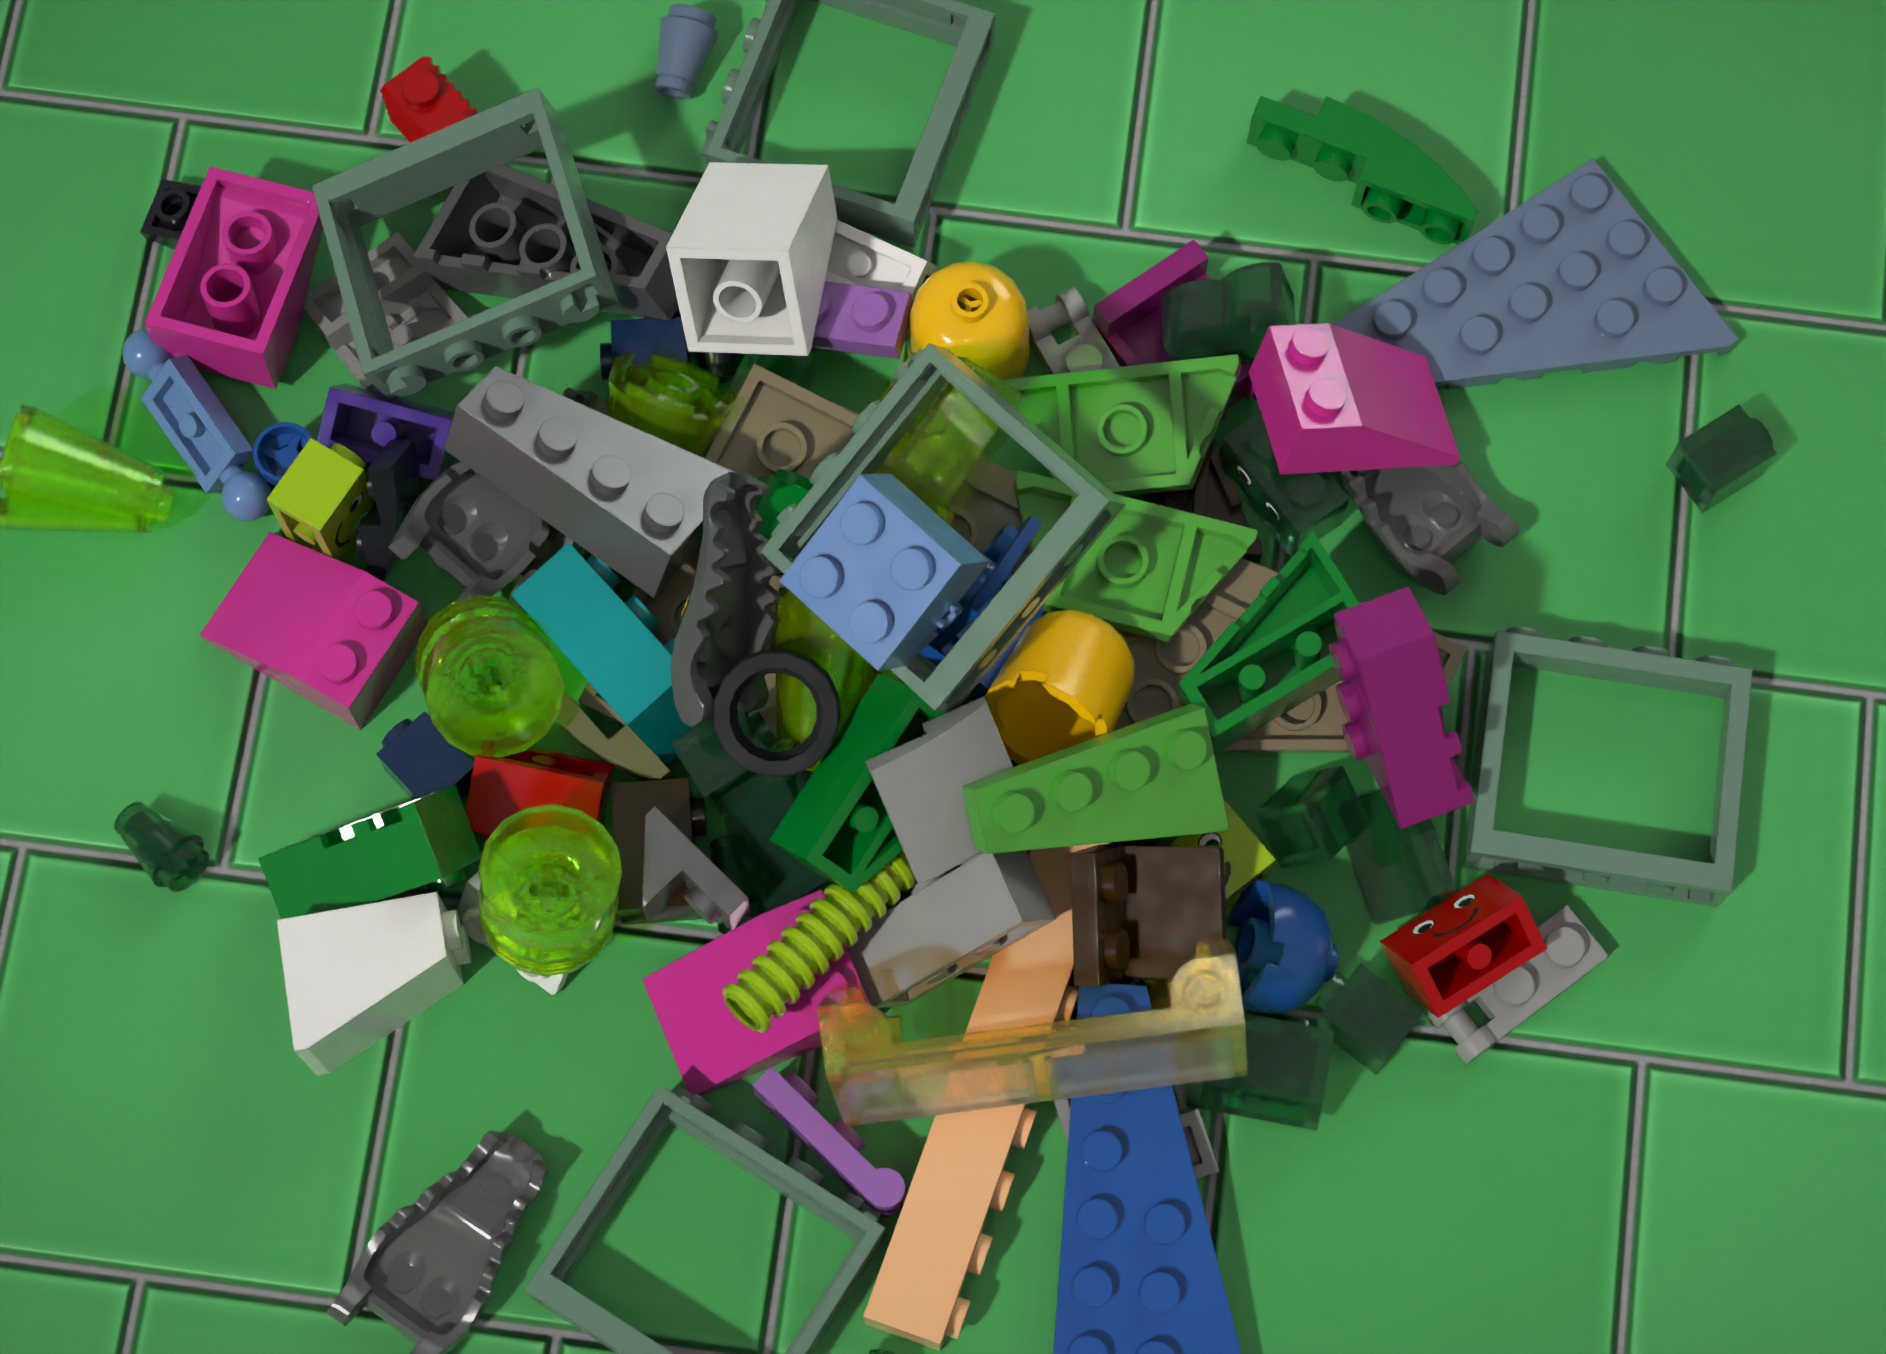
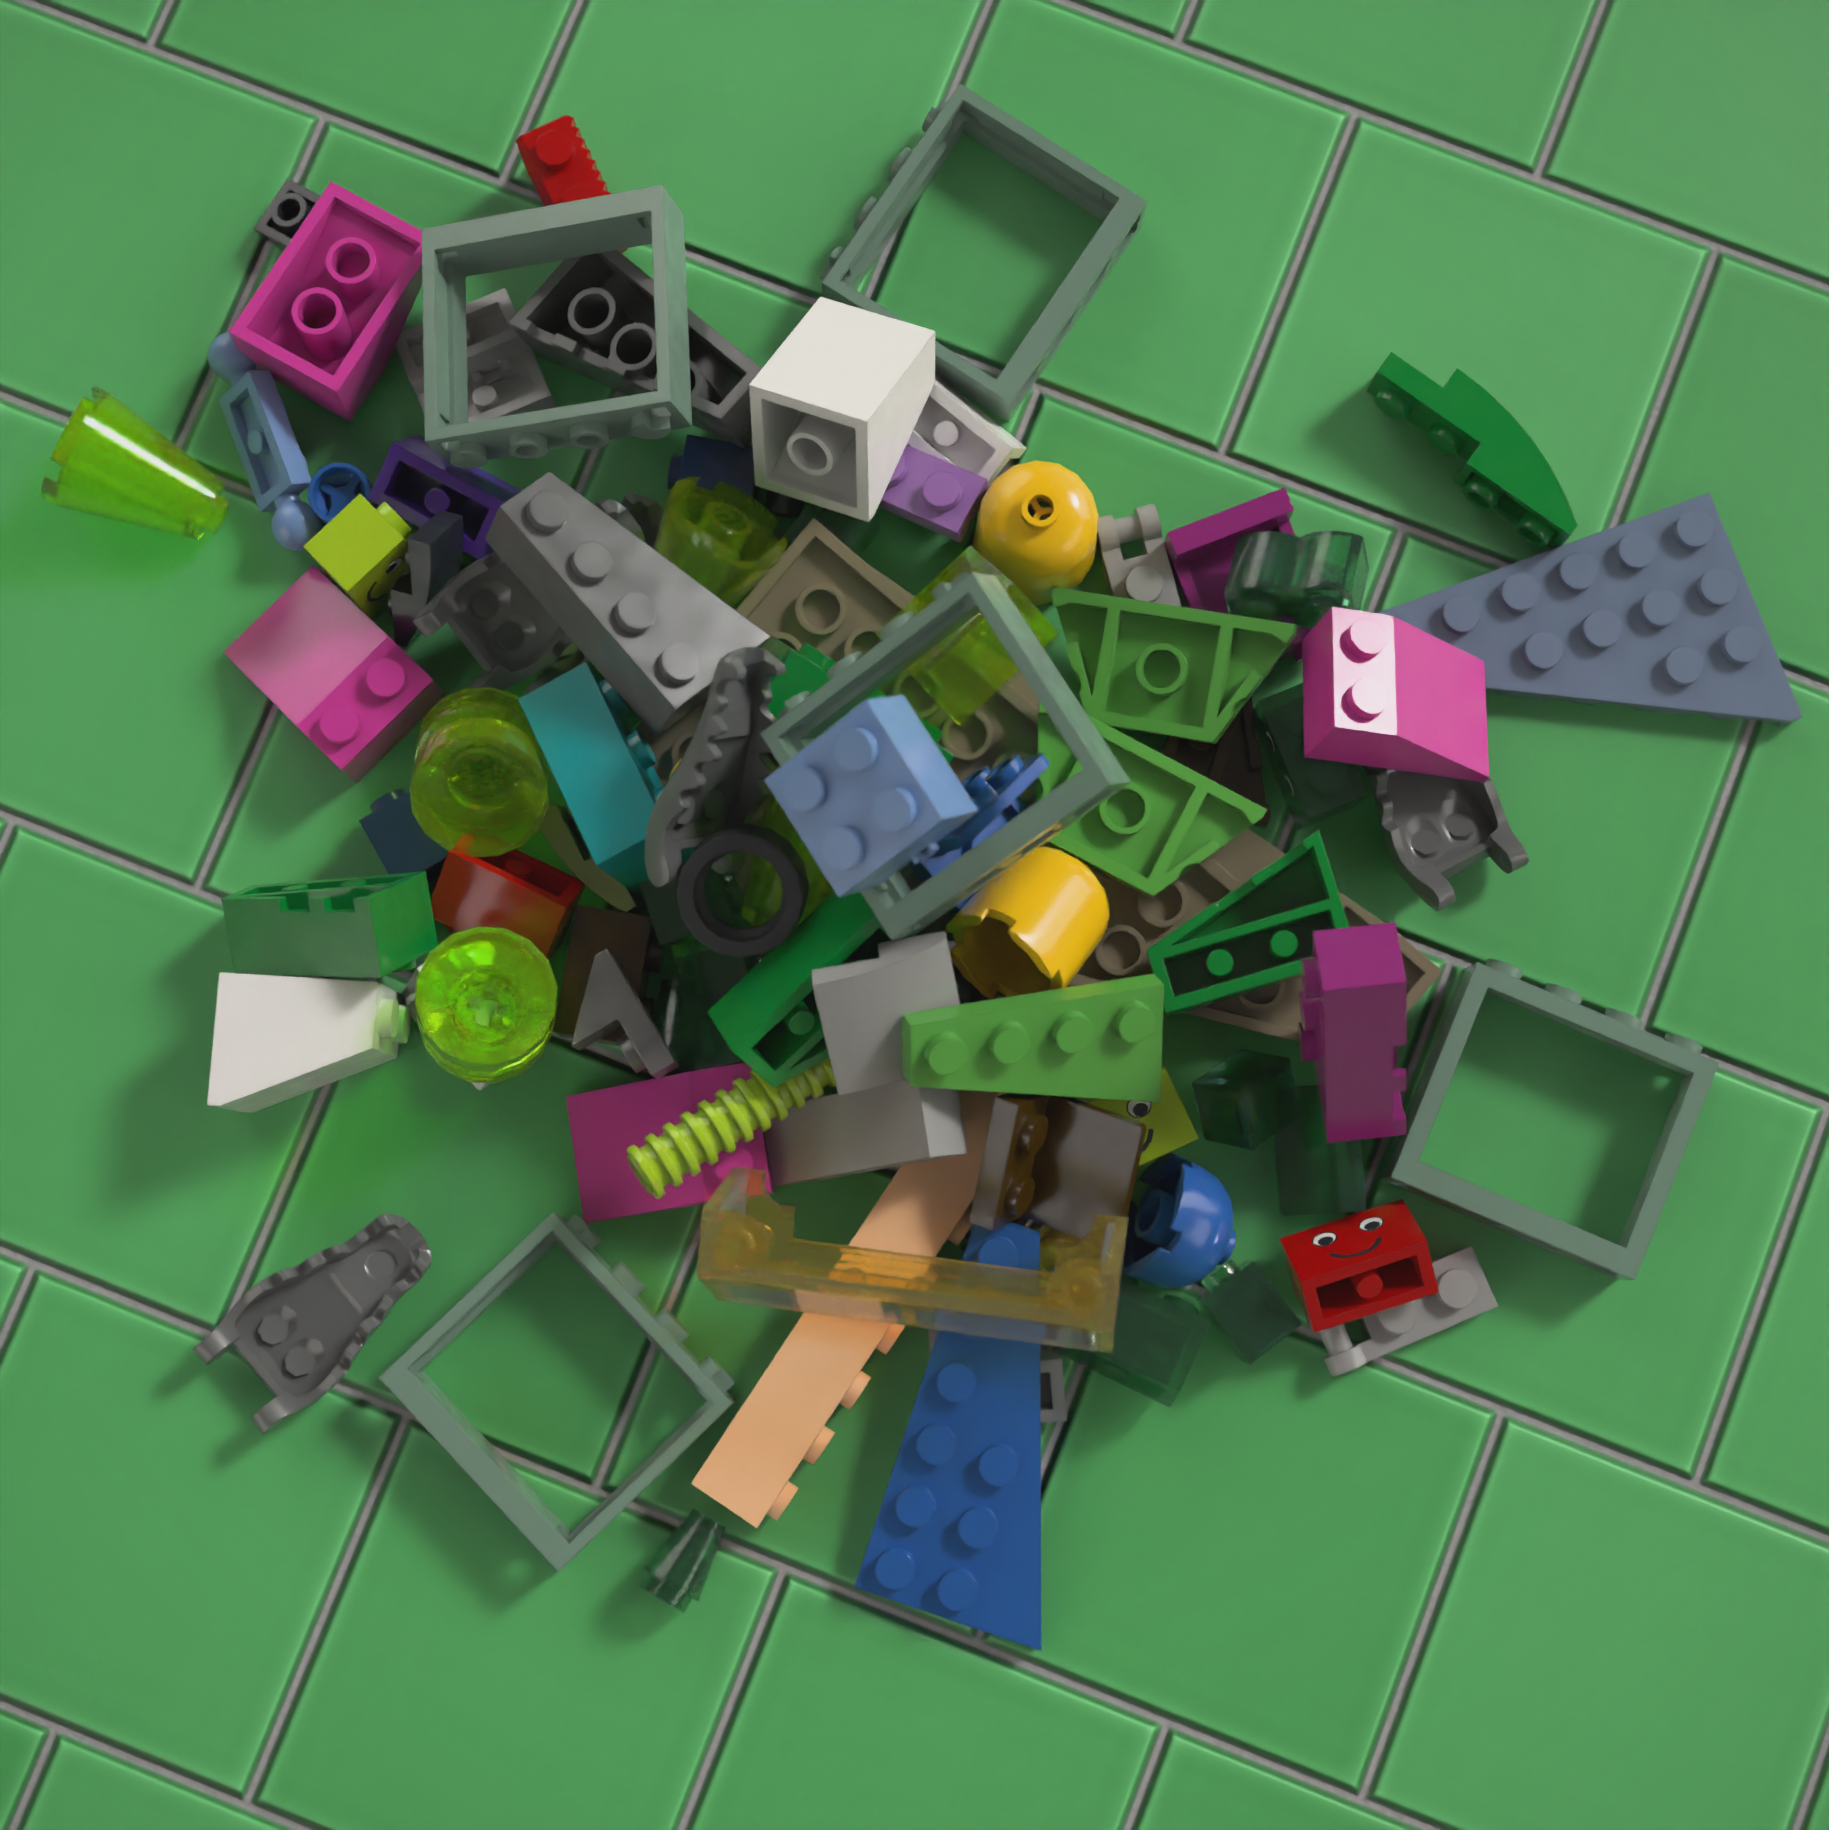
camera: 15 degrees right, 10 degrees up
clear green cone [114,802,209,892] -> none
sand blue cone [655,4,719,100] -> none
medium lavender plate [752,1066,906,1217] -> none
clear green brick [1666,404,1777,513] -> none

